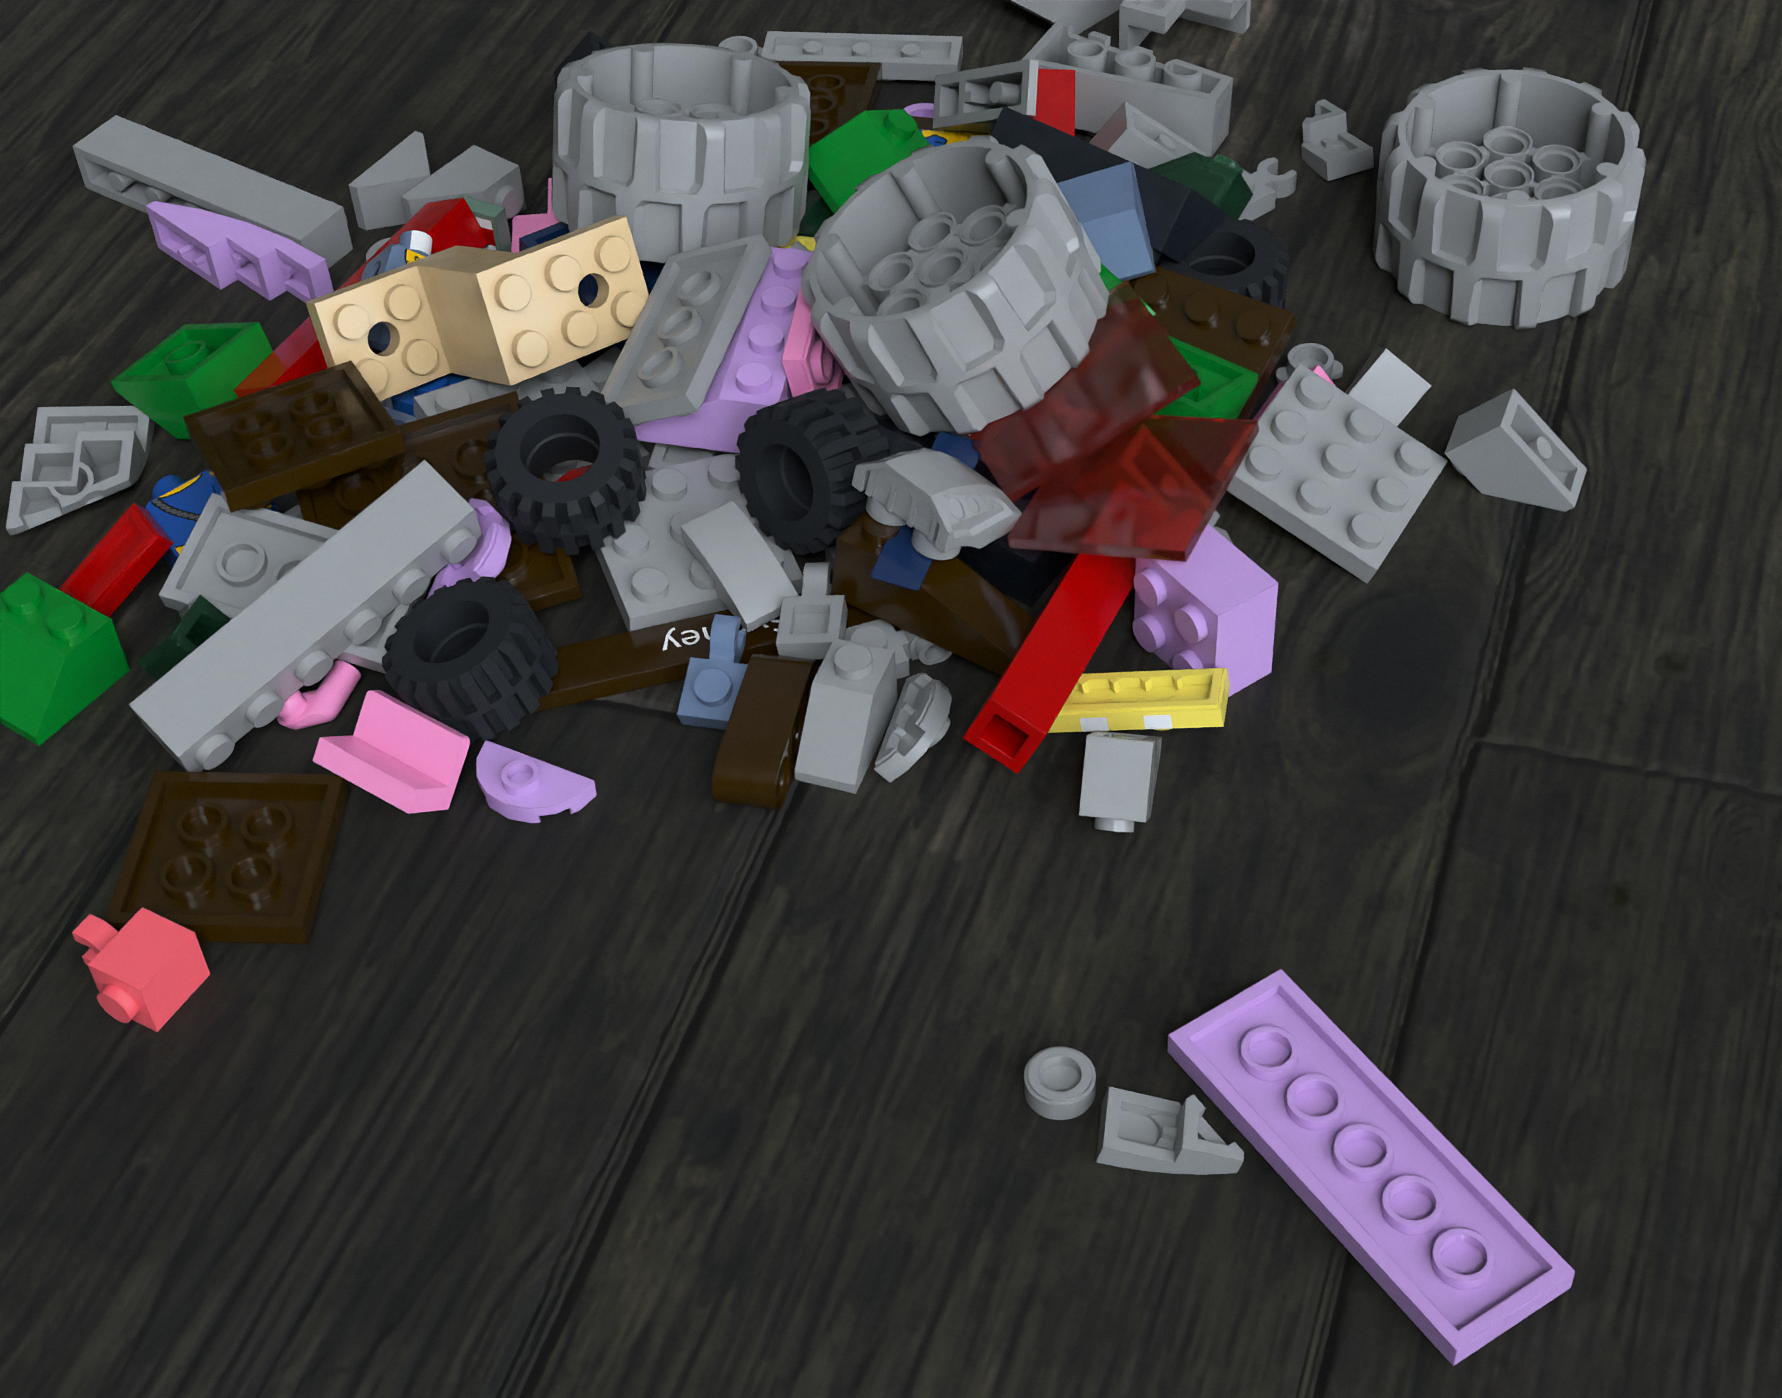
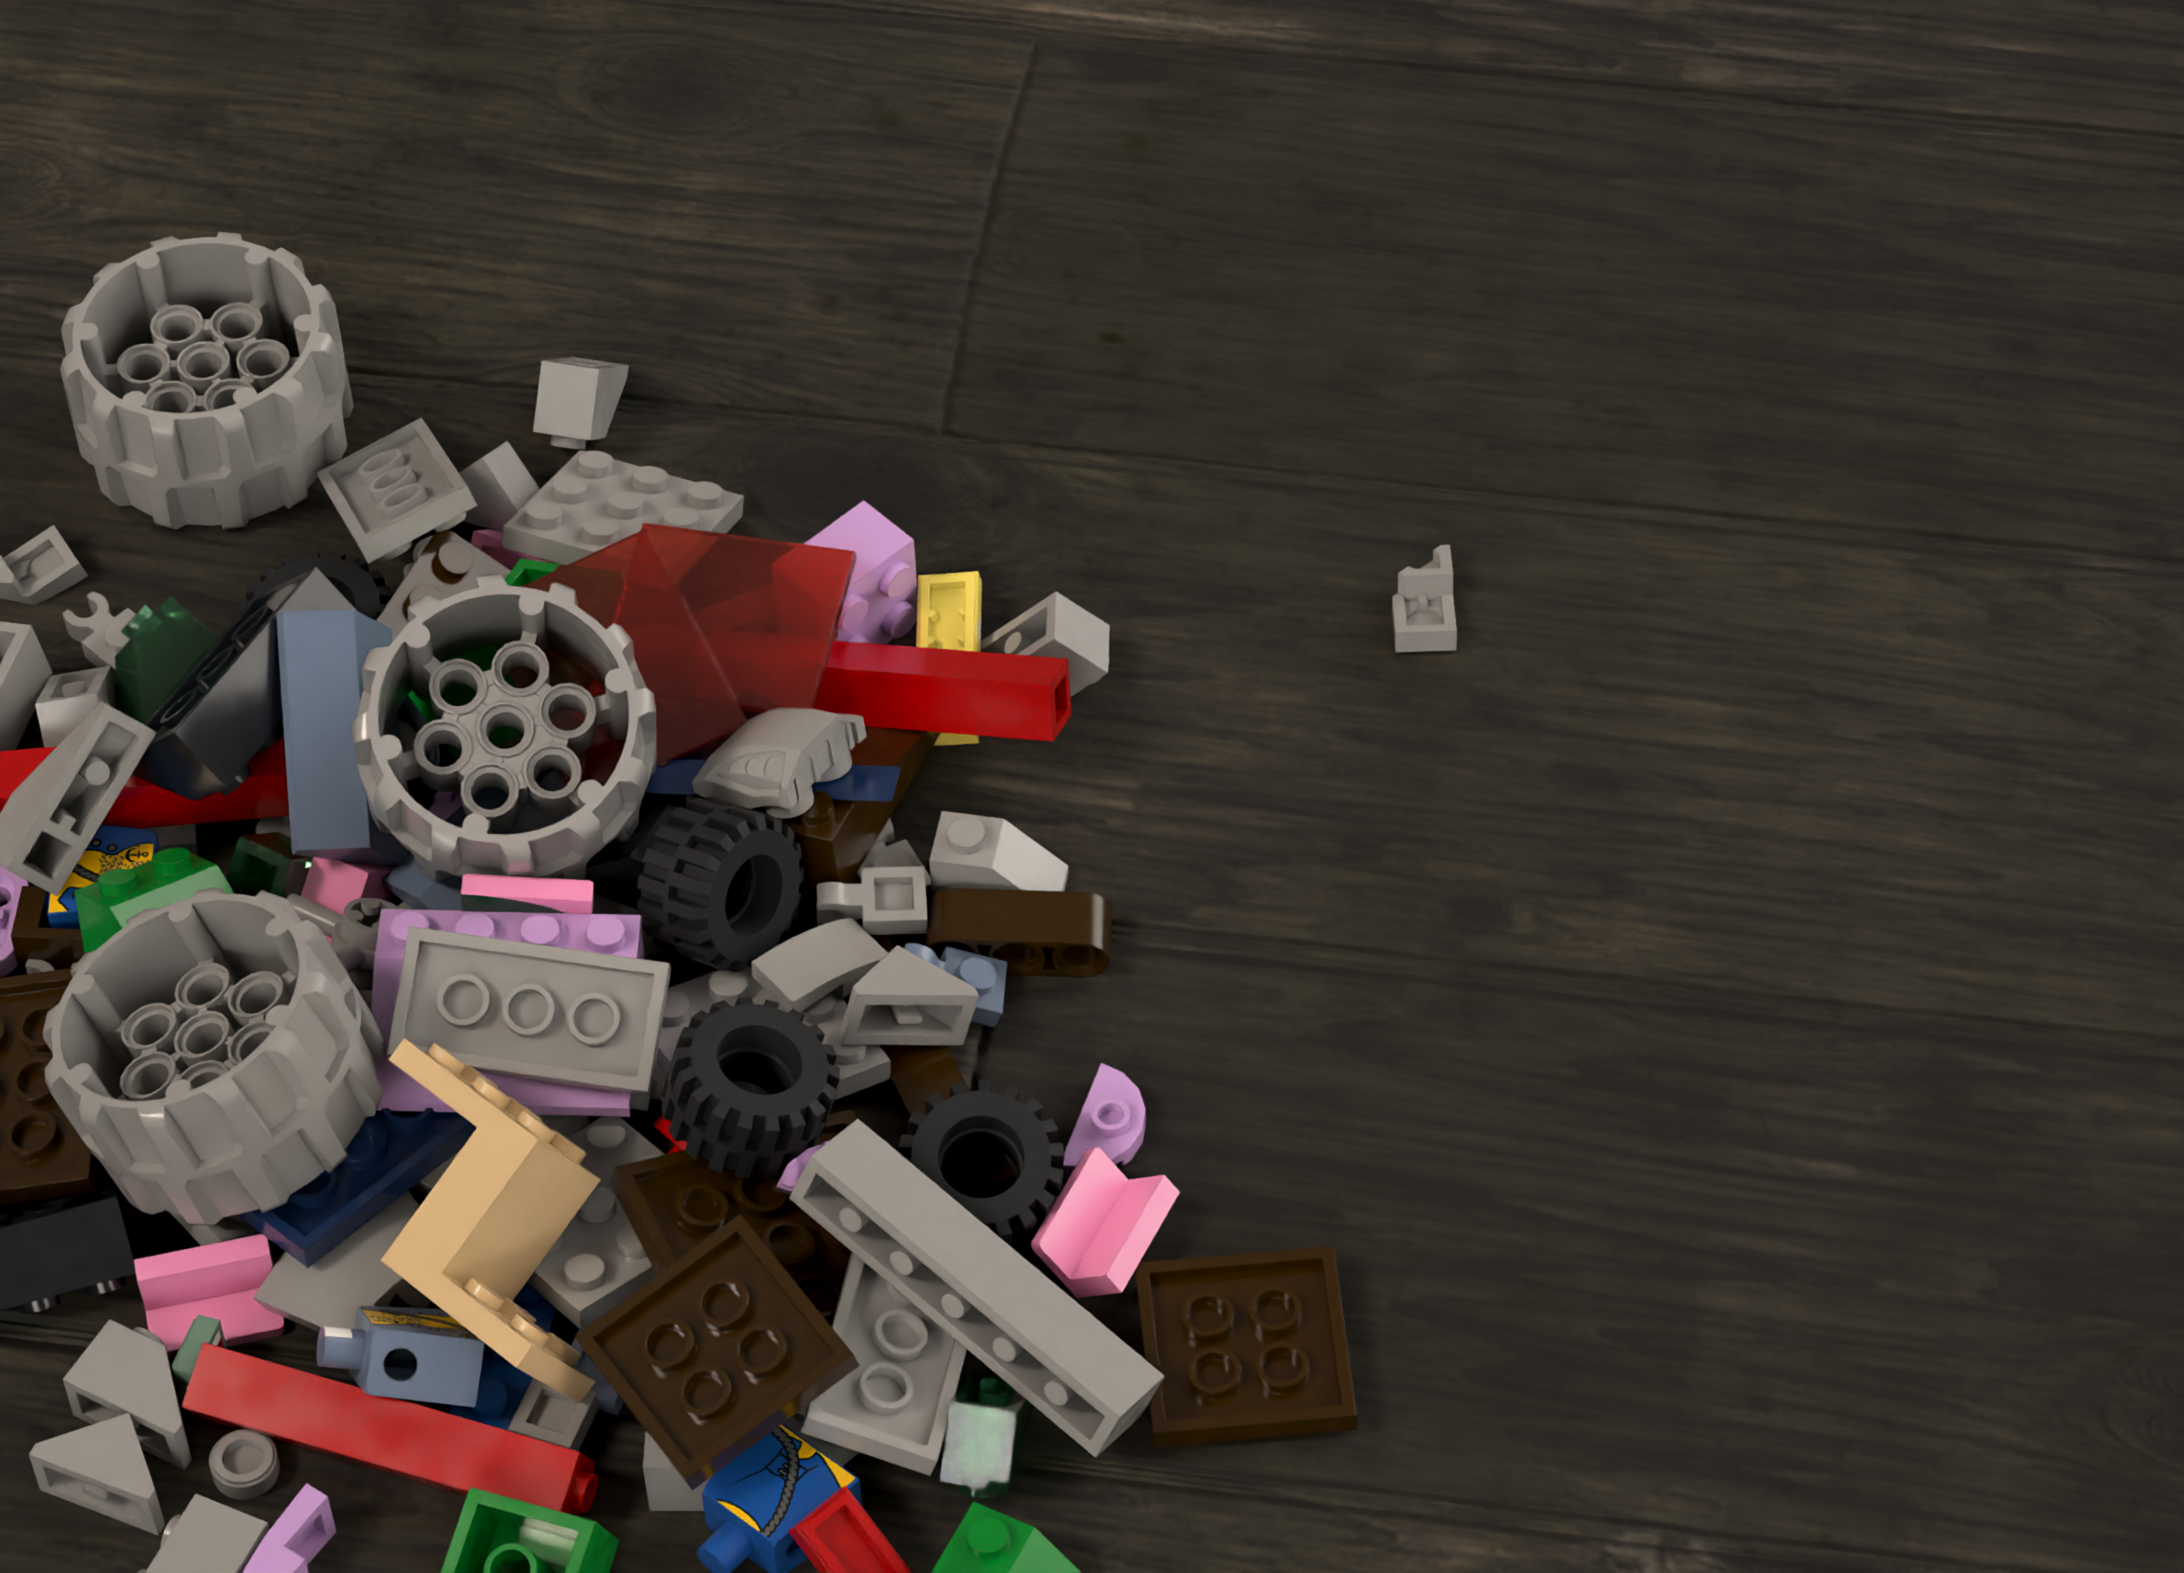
camera: 100 degrees left, 5 degrees up
coral brick [72,907,210,1032] -> none
light grey plate [874,673,952,783] -> none
light grey tile [1024,1046,1096,1120] -> none
lavender plate [1167,969,1575,1366] -> none
none -> light grey plate [316,417,478,564]
none -> light grey slope [838,945,979,1045]

